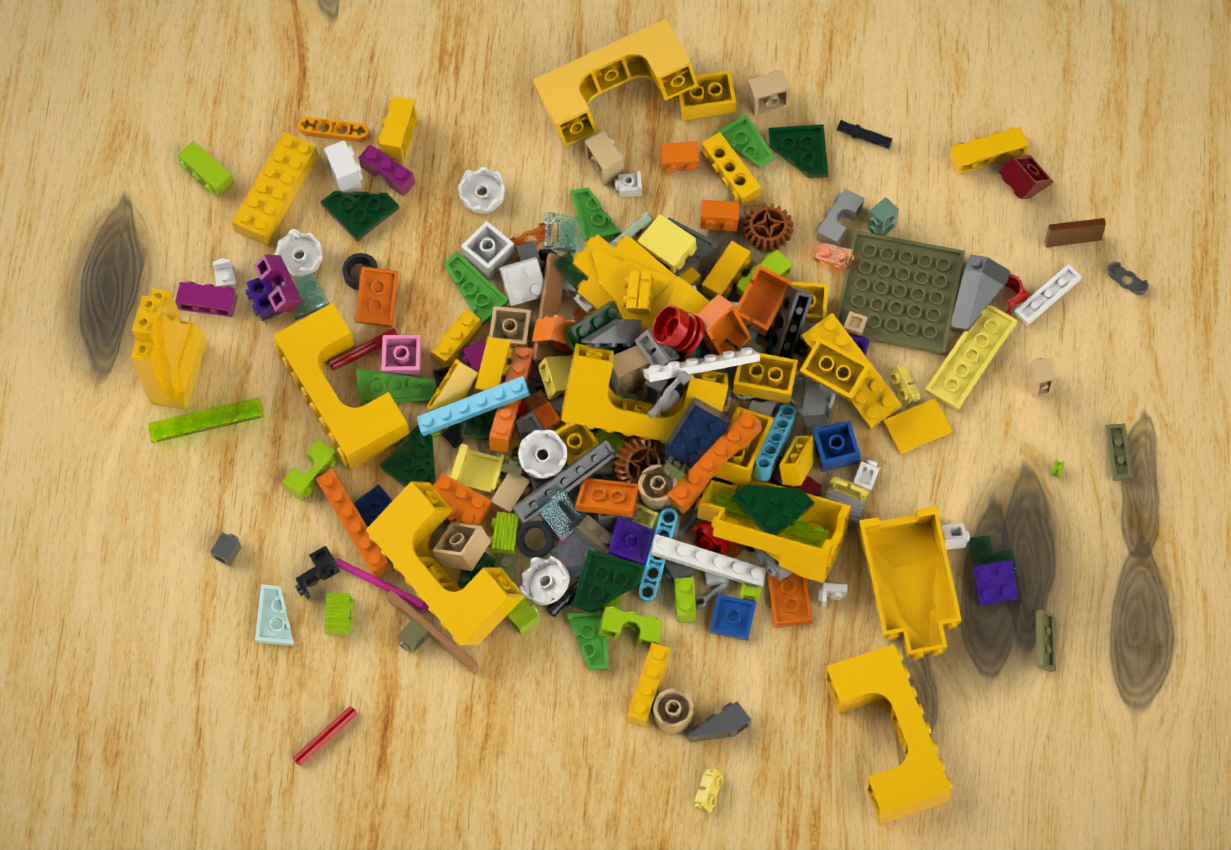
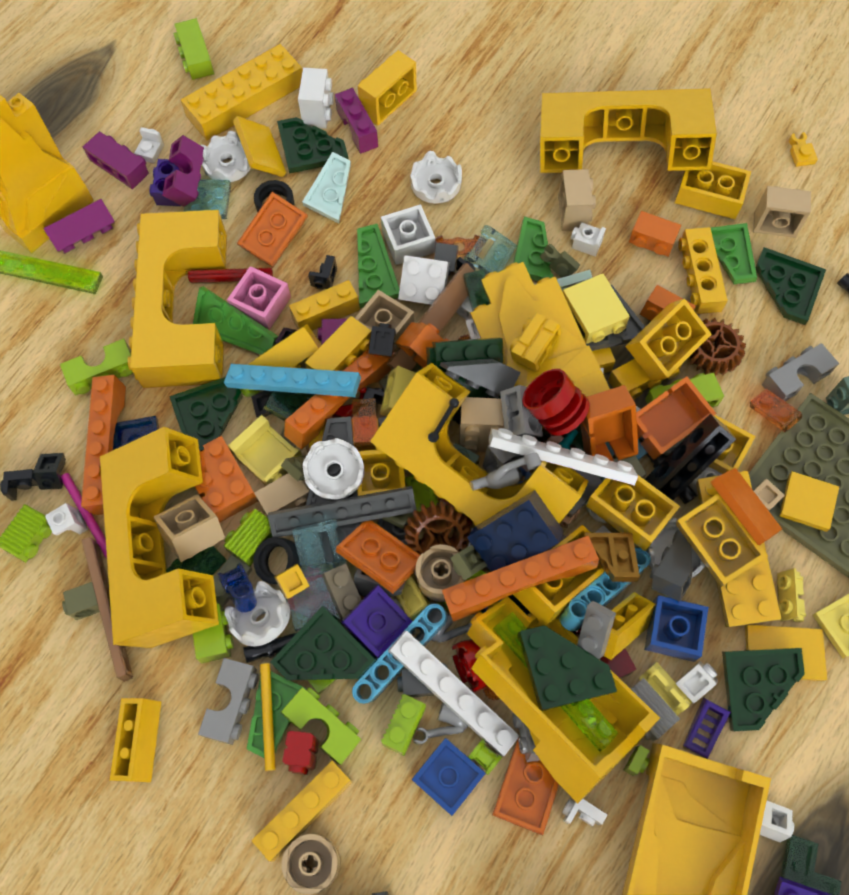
camera: 25 degrees right, 0 degrees up
light orange beam [298,117,369,142] -> none
none -> magenta brick [43,199,115,254]
none -> white bracket [45,503,88,536]
none -> yellow brick [109,698,162,782]
none -> light grey arch [198,658,259,745]
none -> clear blue piece [217,563,257,612]
none -> yellow tile [233,116,287,177]
none -> yellow bar [260,663,276,771]
none -> yellow plate [275,564,309,599]
none -> red brick [282,731,320,775]
none -> light aqua wing [302,152,351,224]
none -> black bracket [308,255,337,289]
none -> black bracket [369,323,396,357]
none -> black hinge [428,398,459,442]
none -> olive plate [540,244,580,278]
none -> light grey plate [577,601,616,659]
none -> pearl gold wing [583,532,640,582]
none -> lime plate [624,745,650,776]
none -> yellow brick [625,298,712,381]
none -> dark purple slope [683,698,731,759]
none -> orange tile [711,468,782,545]
none -> dark green plate [722,648,805,731]
none -> yellow tile [779,471,839,532]
none -> yellow plate [789,132,818,167]

